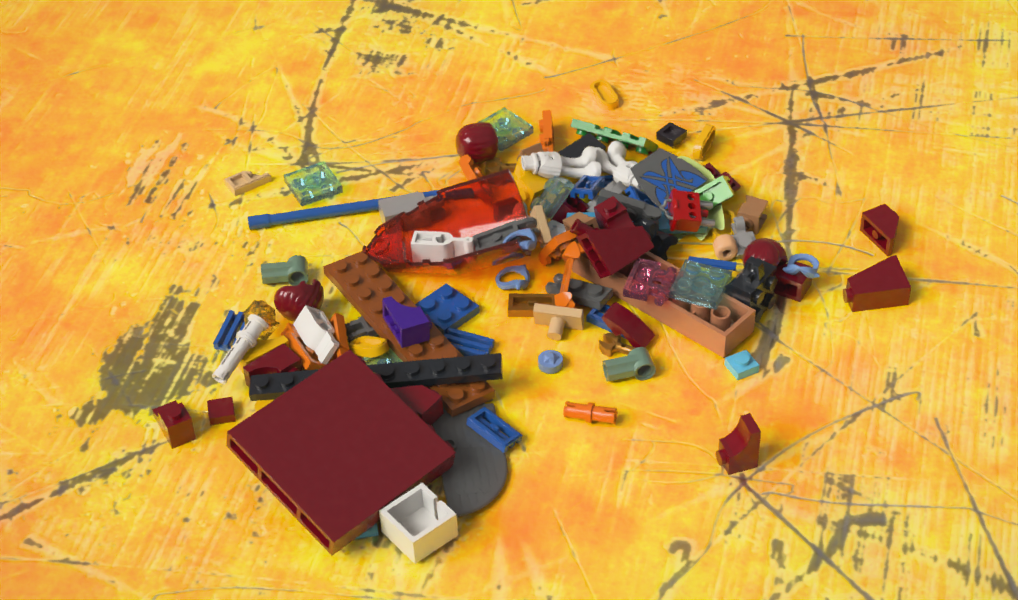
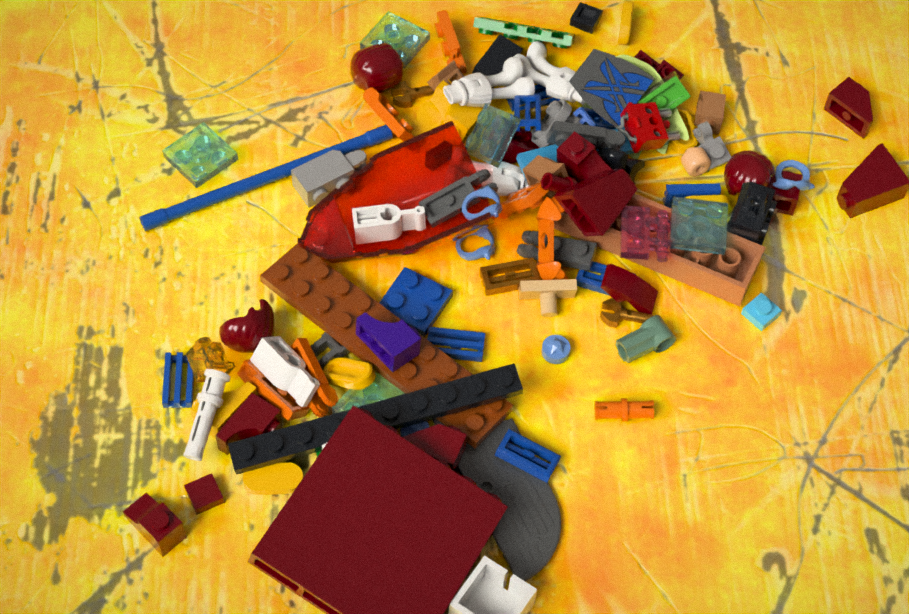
camera: 20 degrees left, 15 degrees up
tan tile [224,171,272,196] -> none
sand green piece [261,255,308,286] -> none
tan tile [529,205,552,245] -> none
dark red arch [716,413,761,475] -> none

